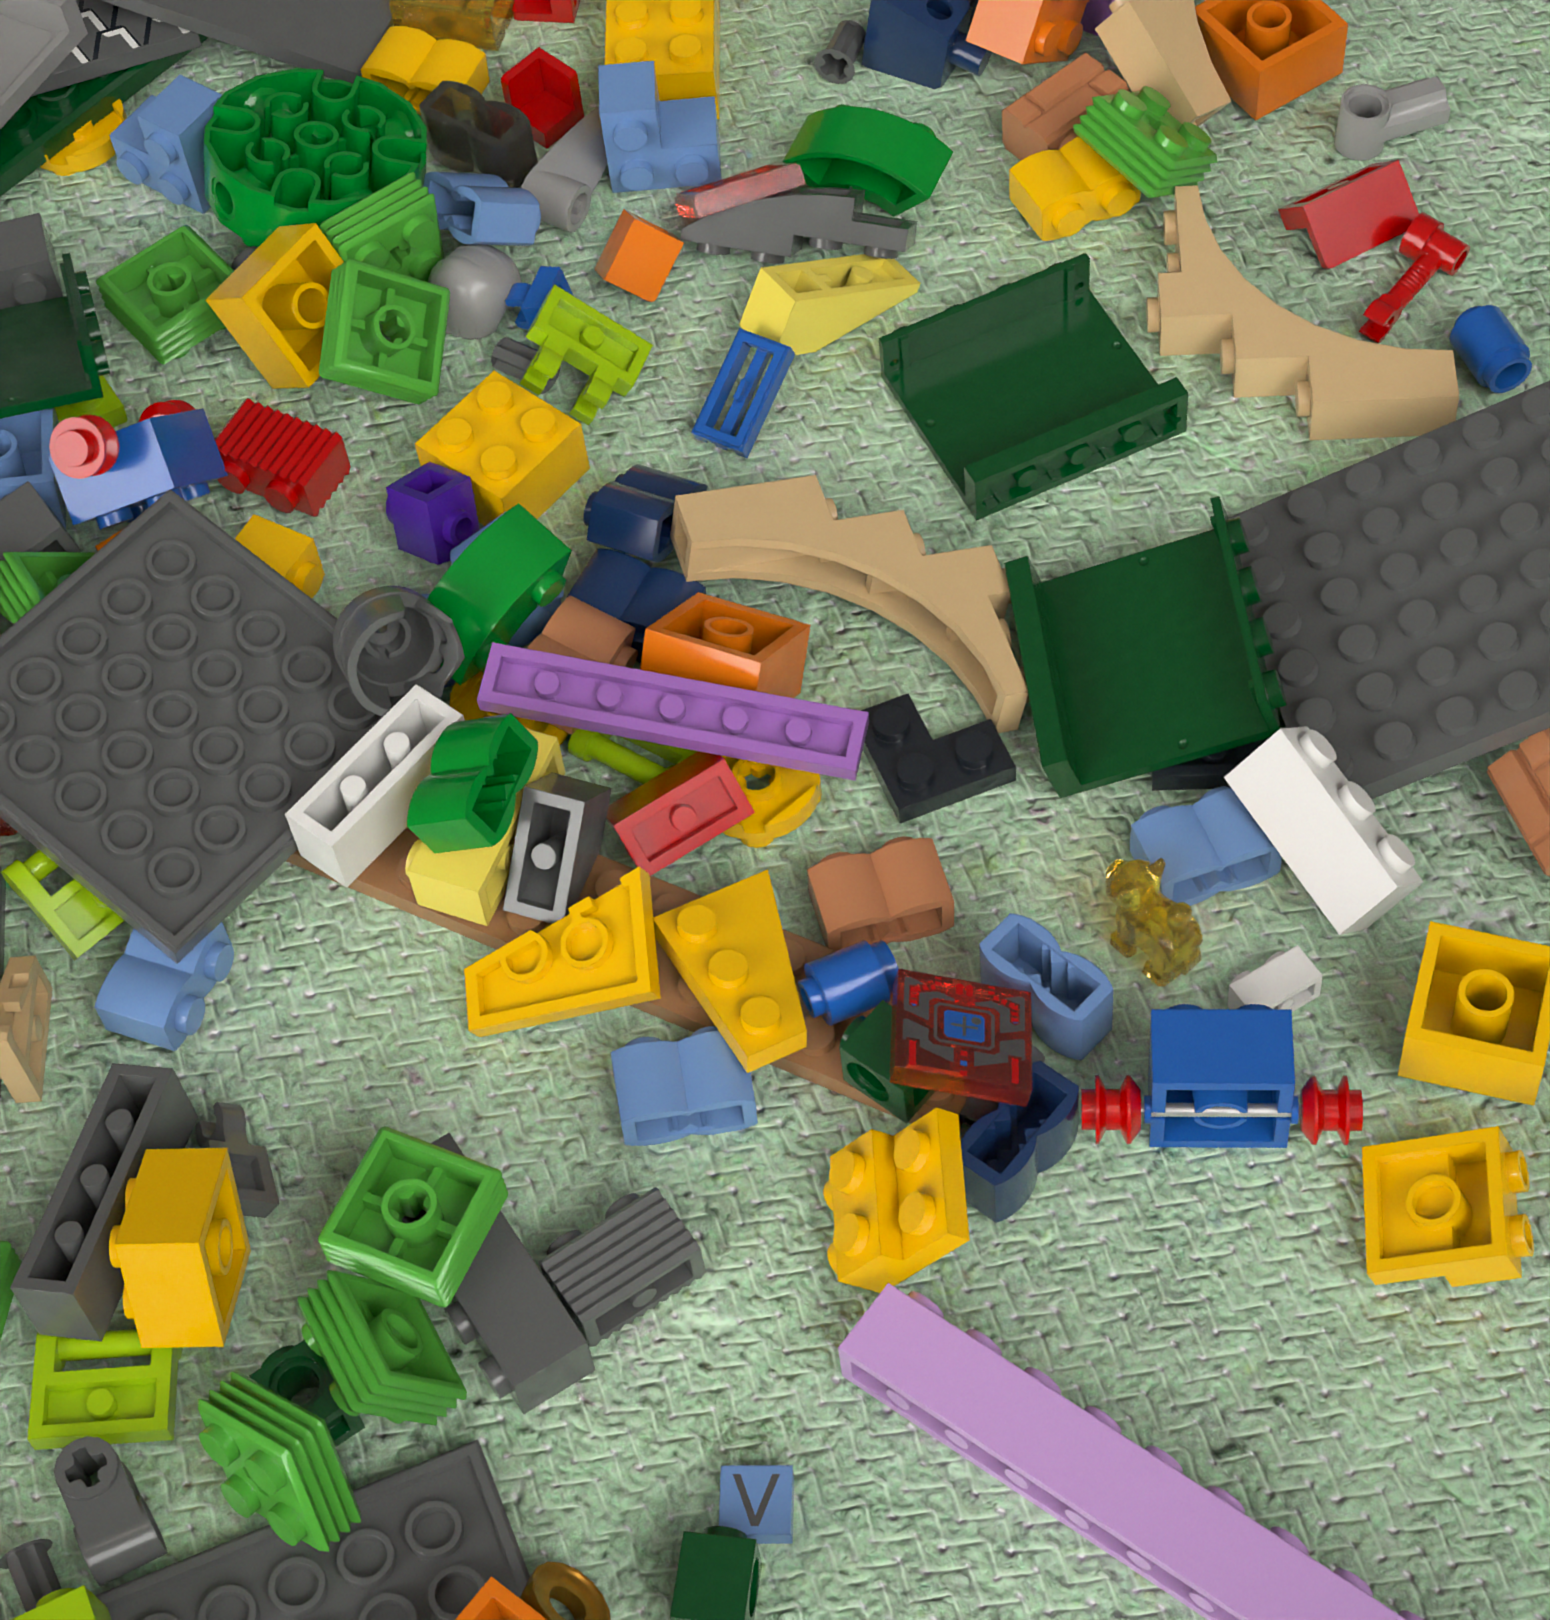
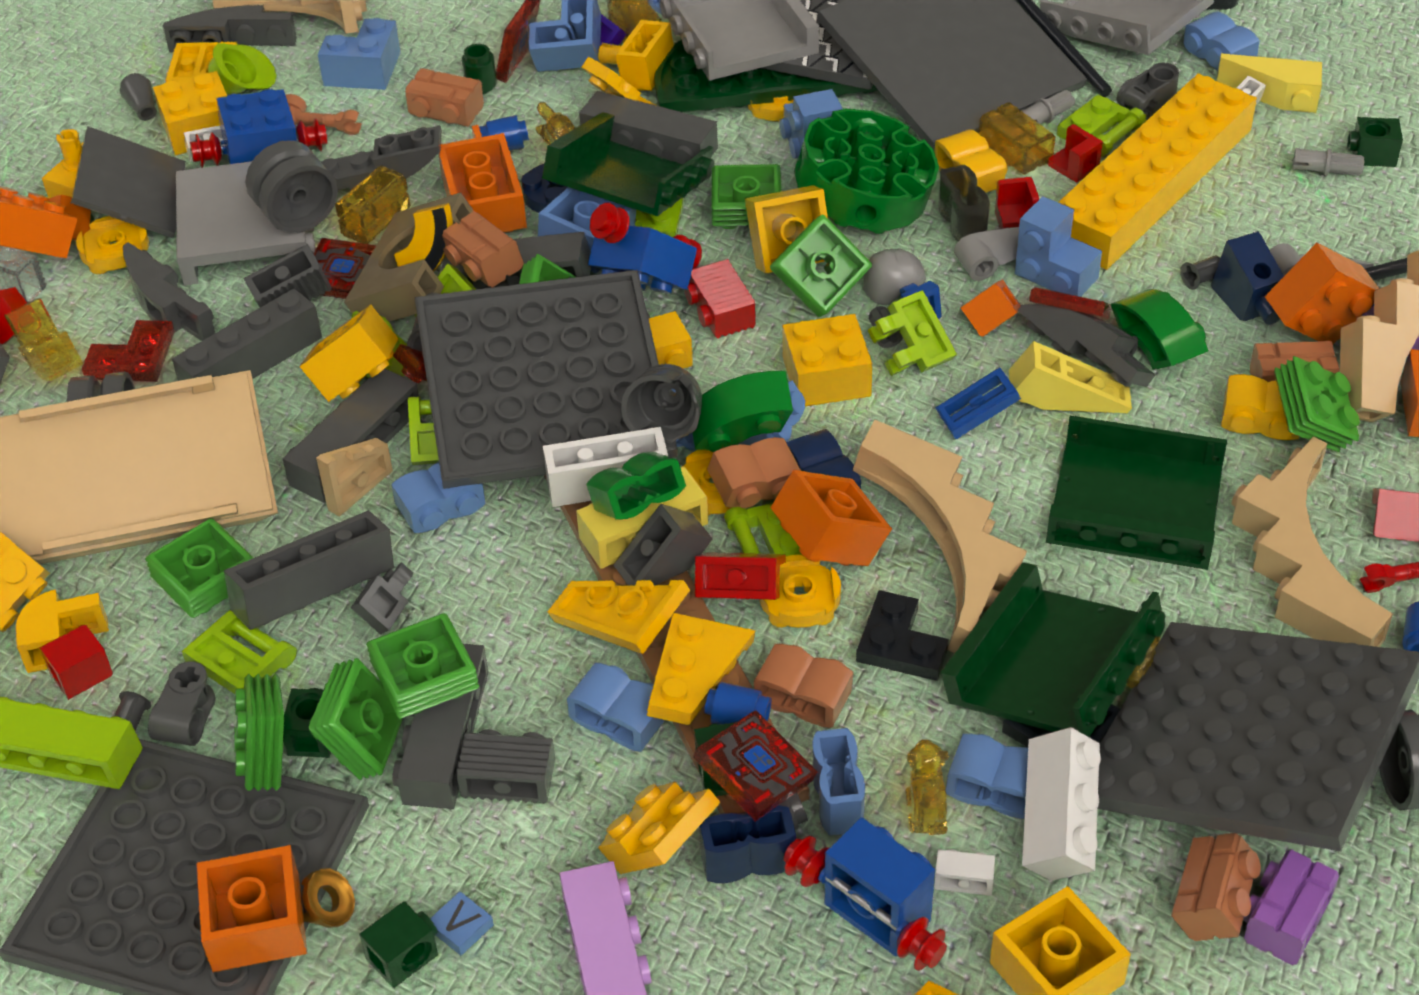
camera: 35 degrees right, 10 degrees down
yellow brick [109,1148,251,1348] -> none
bright green brick [320,172,444,282] -> none
dark purple brick [386,462,480,565] -> none
medium blue brick [423,171,541,246] -> none
medium lavender plate [477,642,869,781] -> none
dark blue brick [583,464,708,562] -> none

